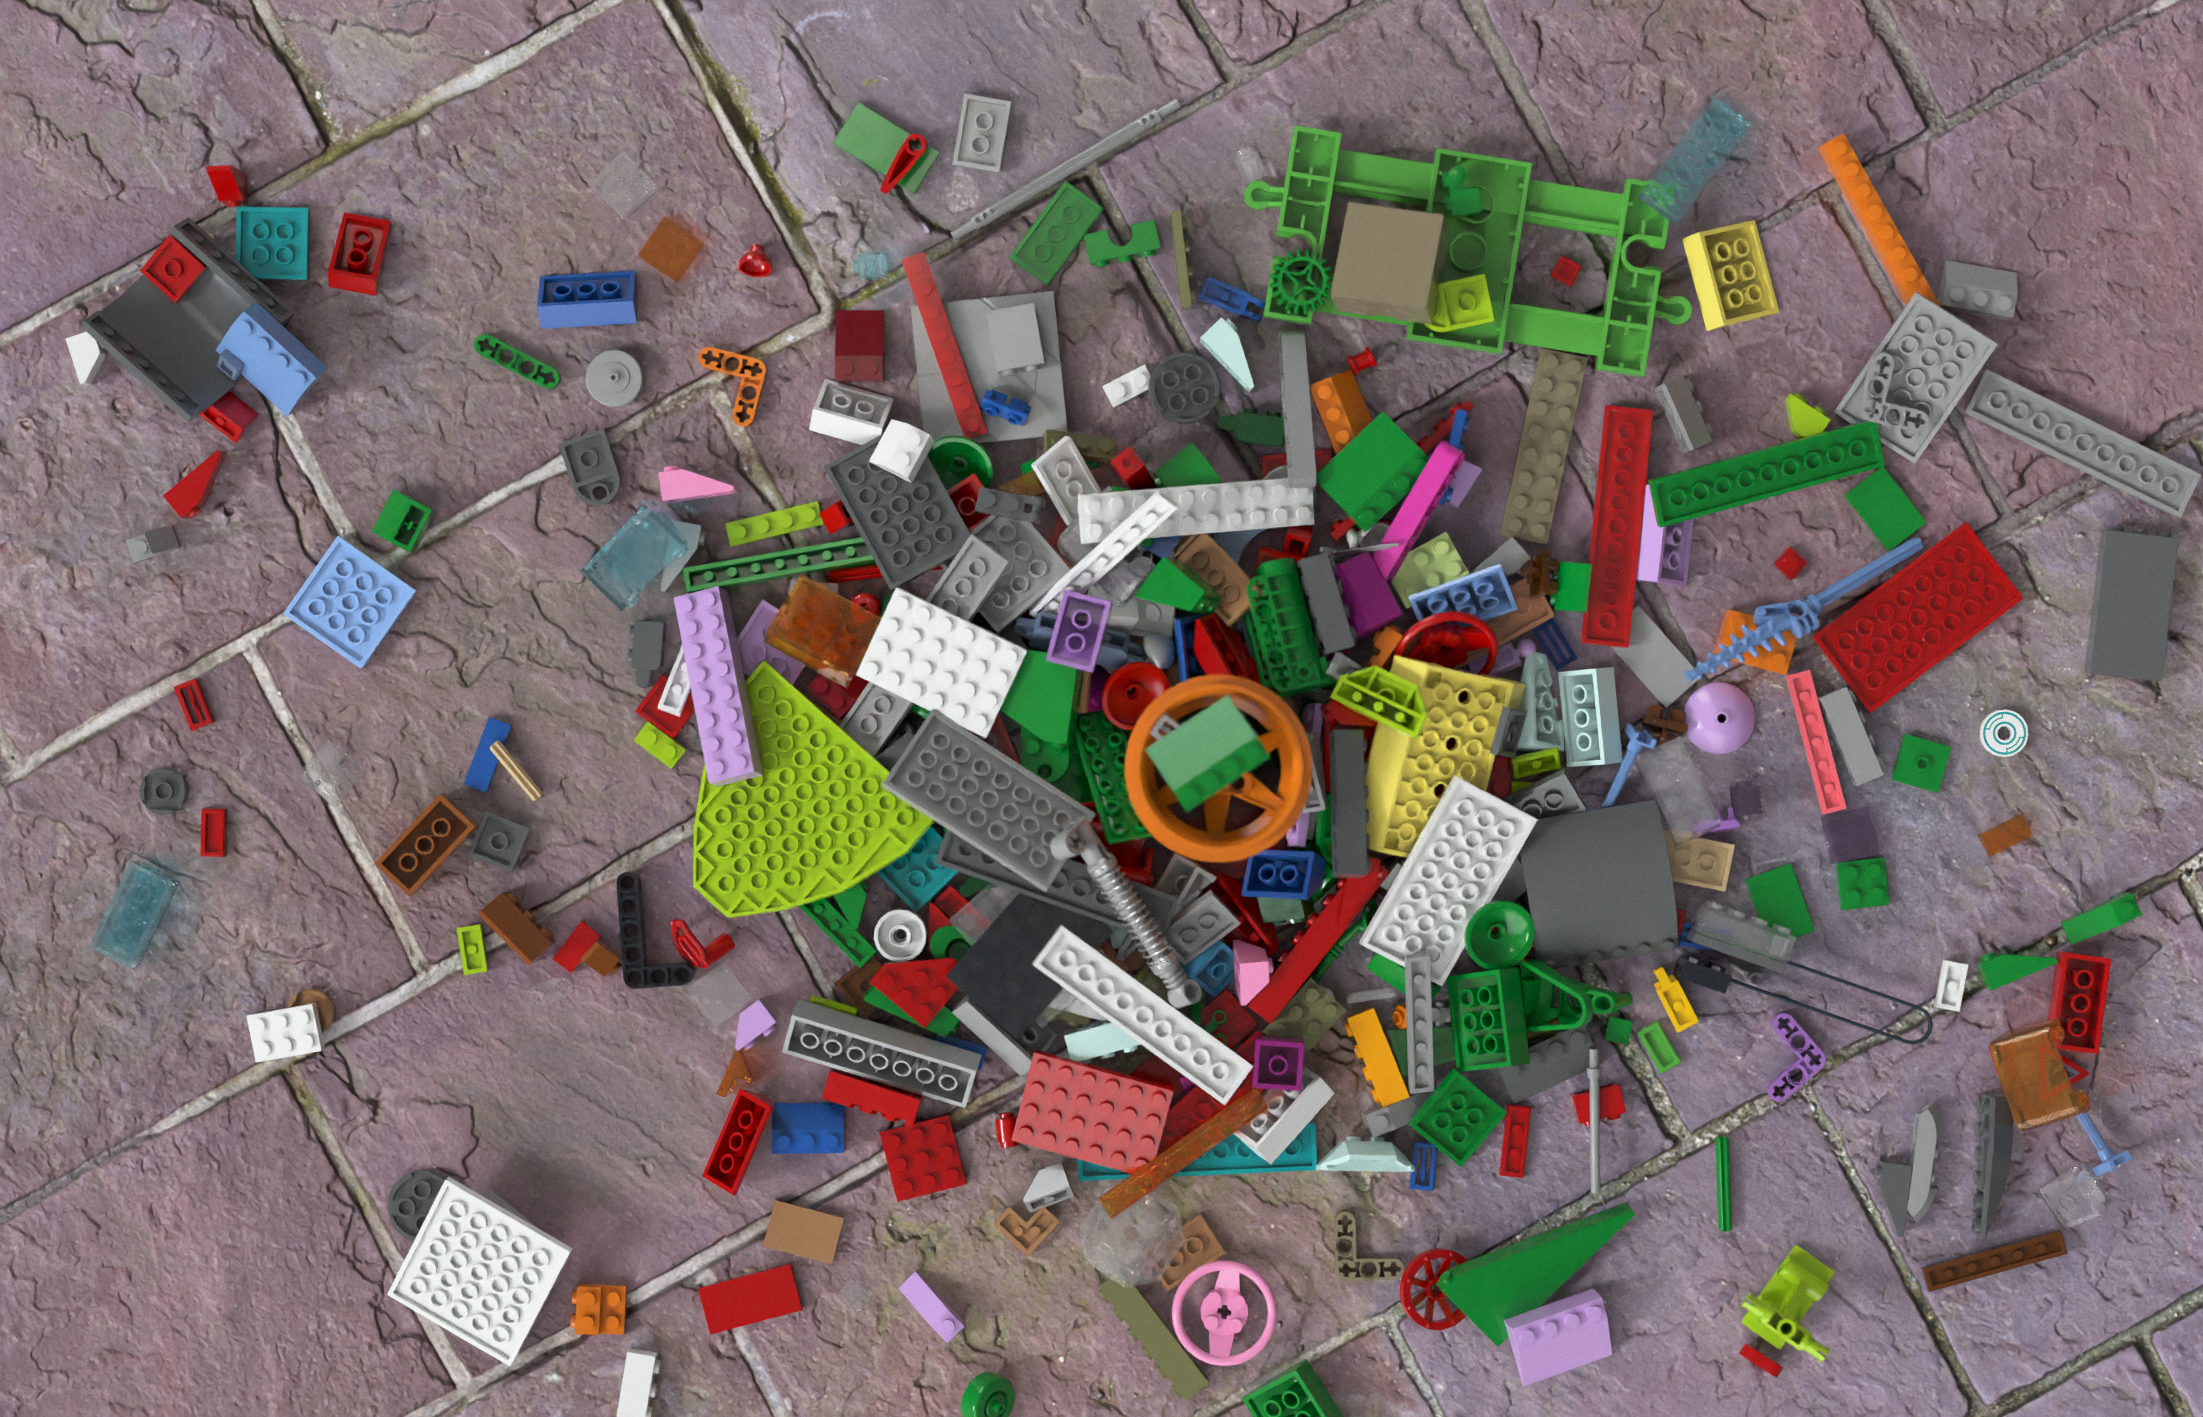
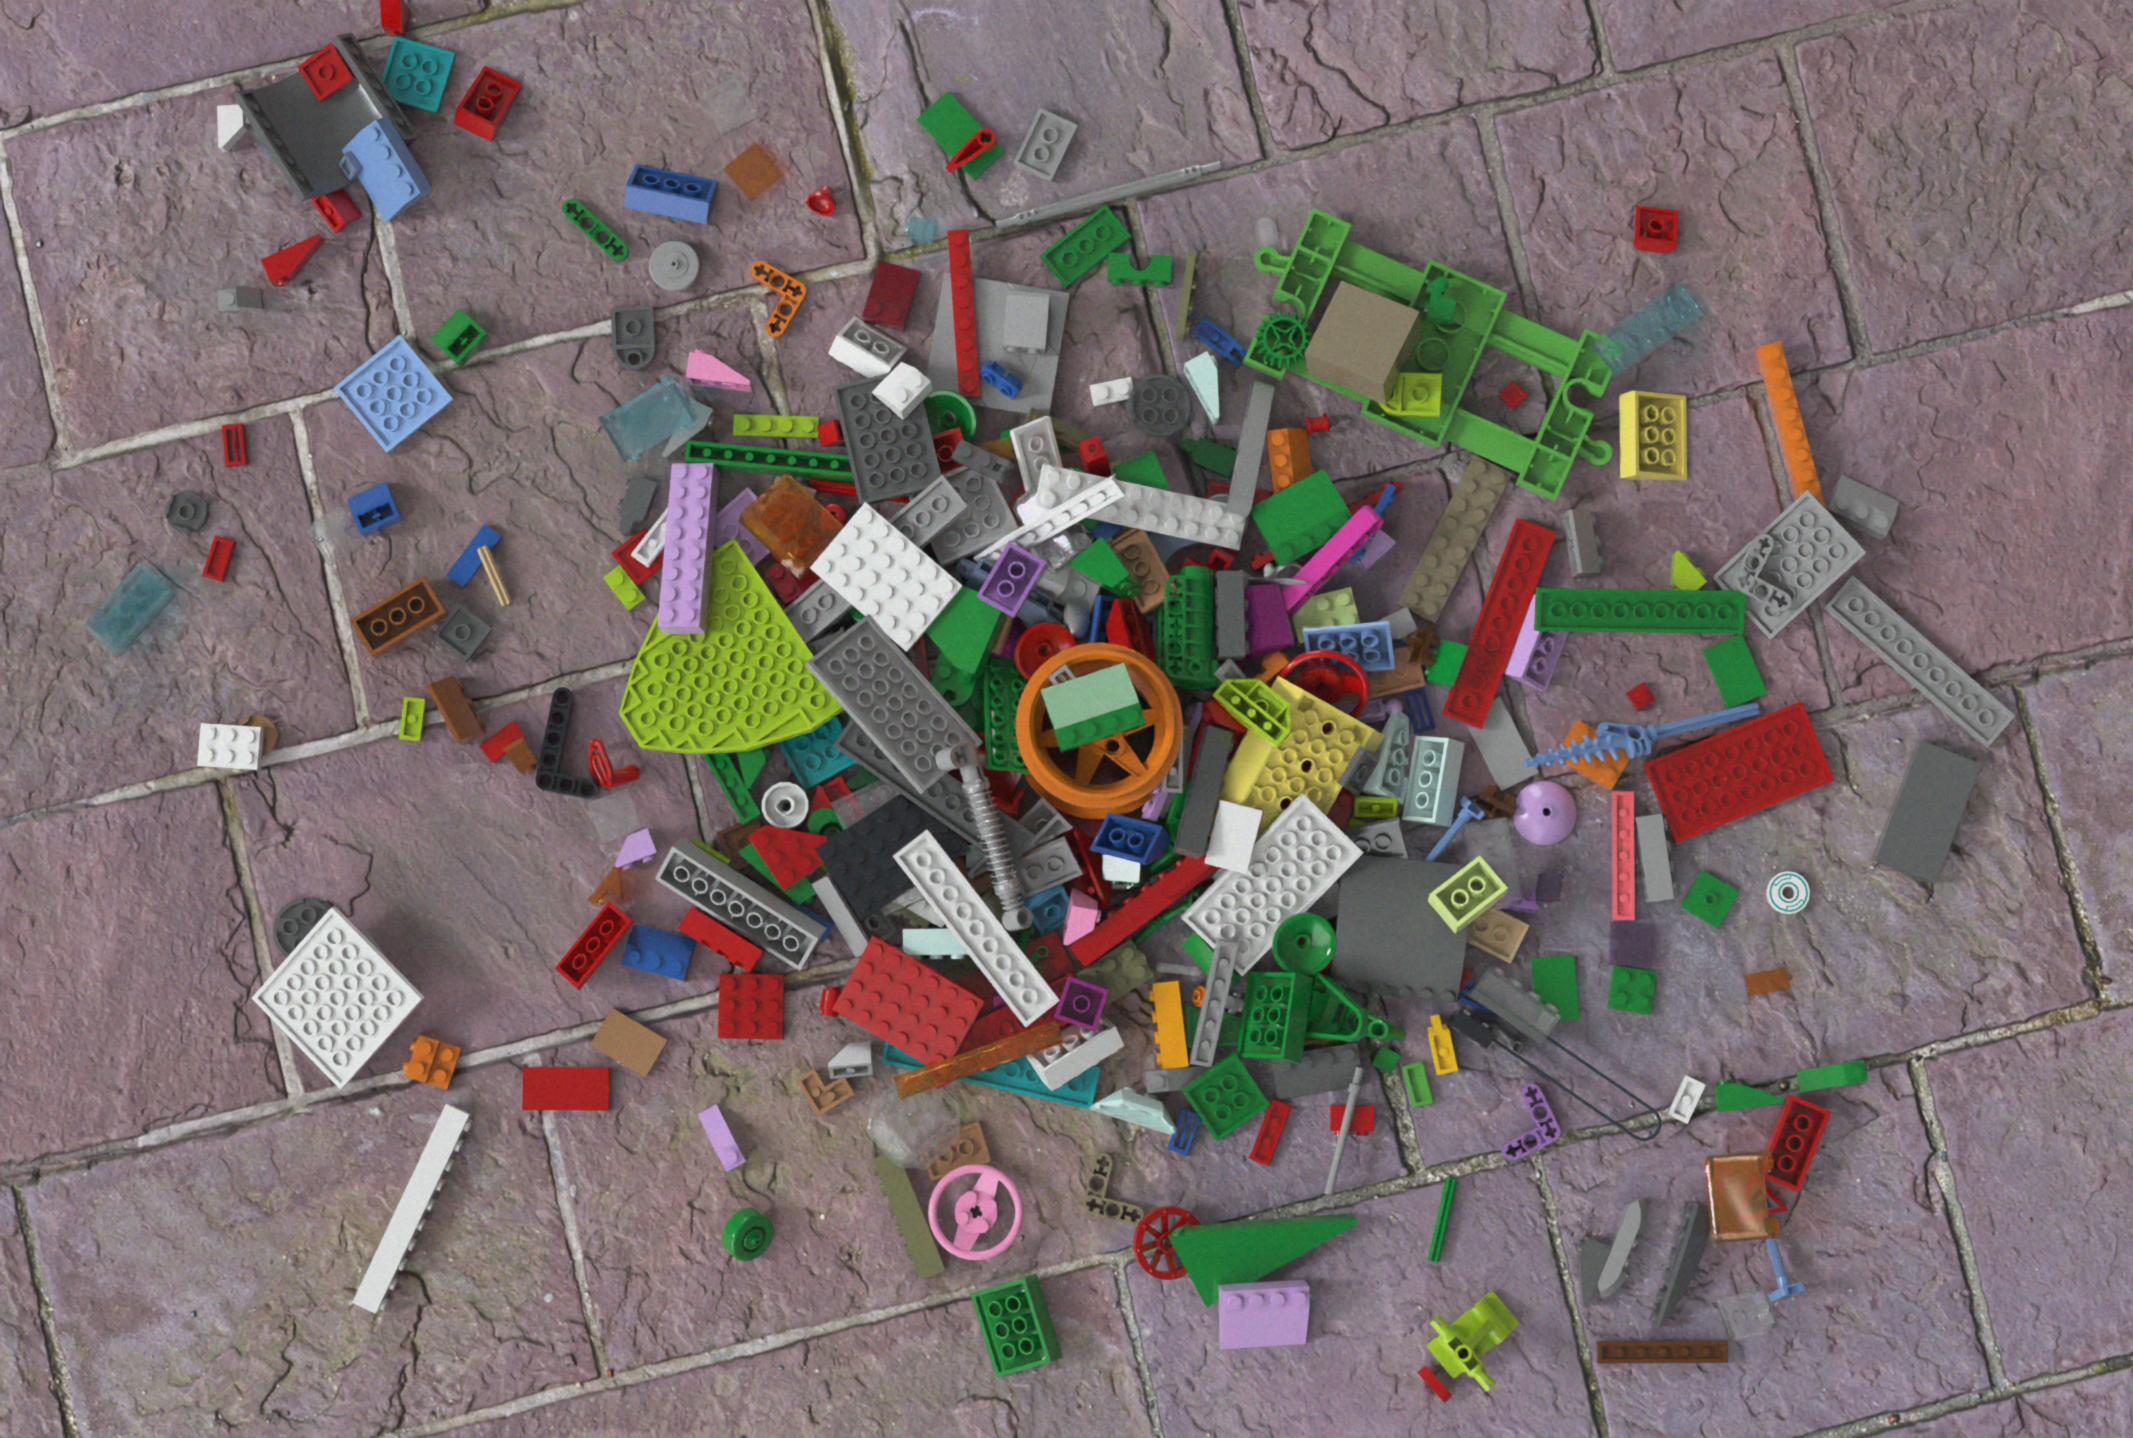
camera: 10 degrees right, 5 degrees down
none -> blue slope [347,481,404,538]
none -> white tile [1204,800,1263,874]
none -> yellowish green brick [1428,856,1508,934]
none -> red slope [1632,205,1679,254]

